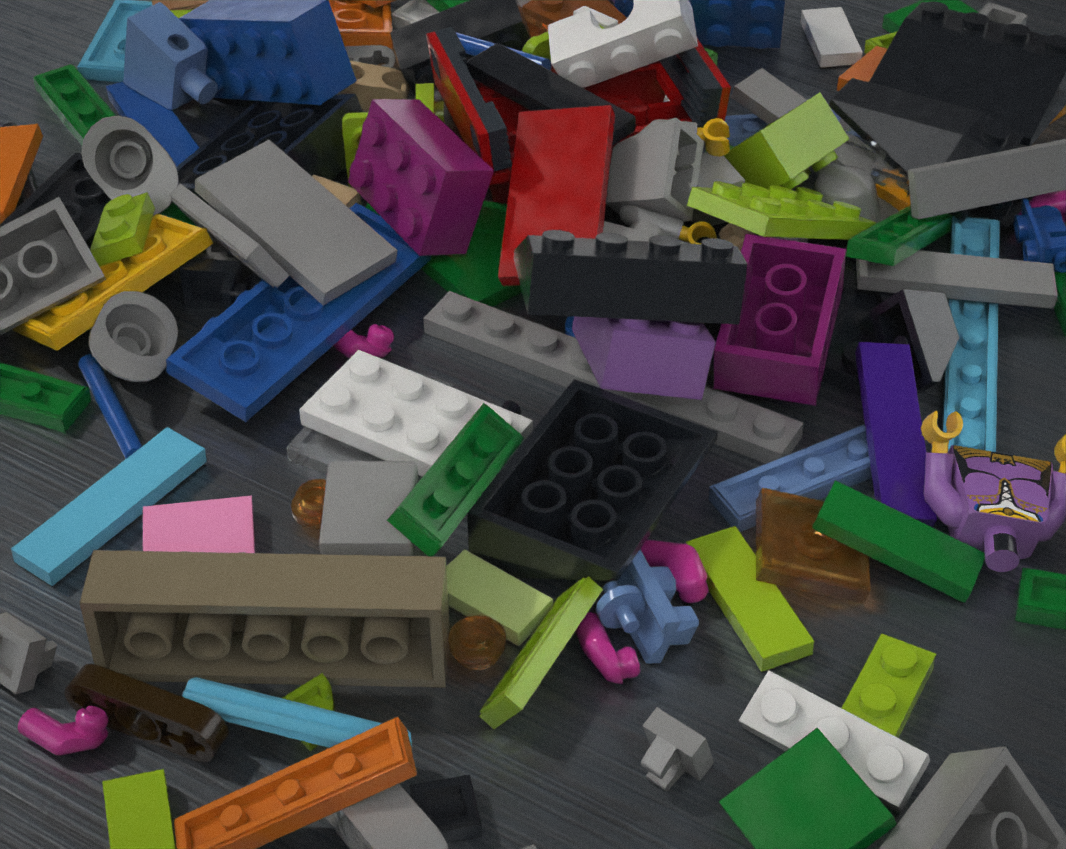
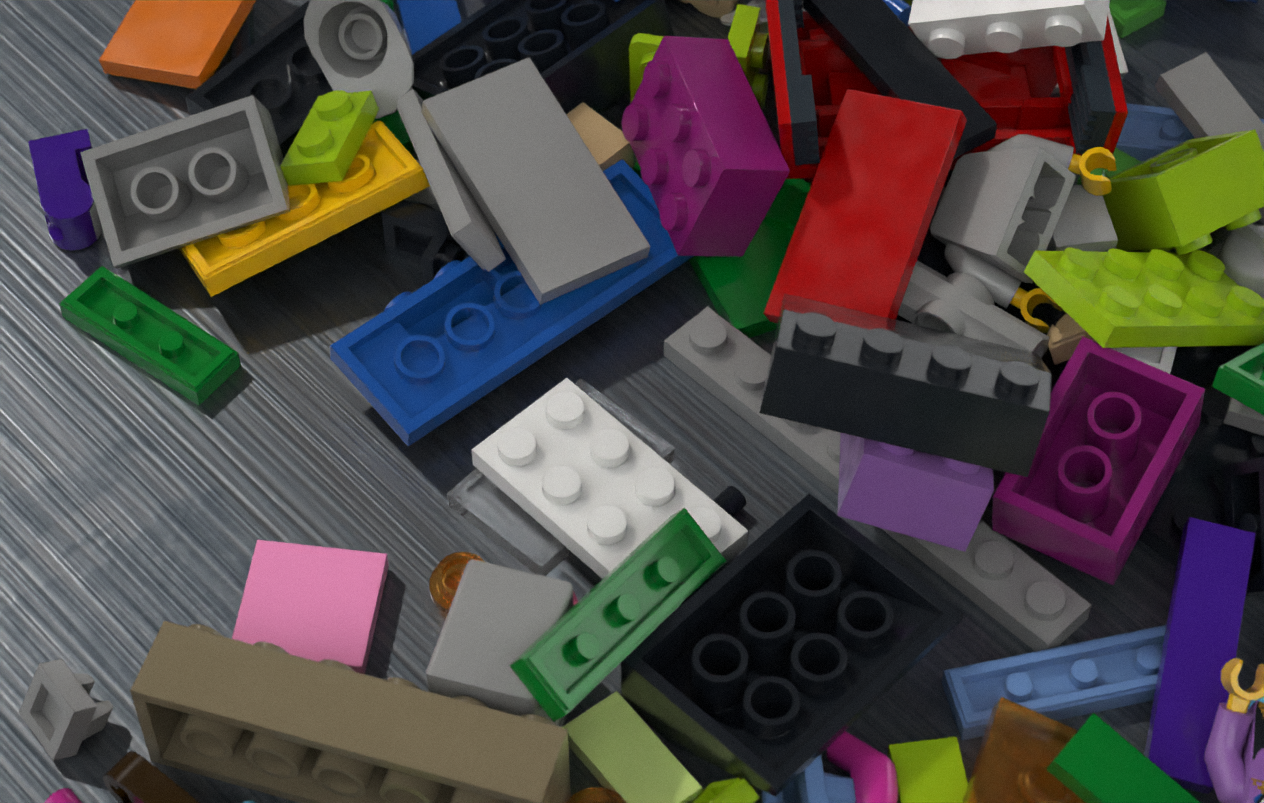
camera: 15 degrees right, 10 degrees up
medium azure tile [11,427,207,586] -> none
blue bar [78,354,142,459] -> none
light grey piece [88,291,178,382] -> none
dark pink arm [333,324,394,359] -> none

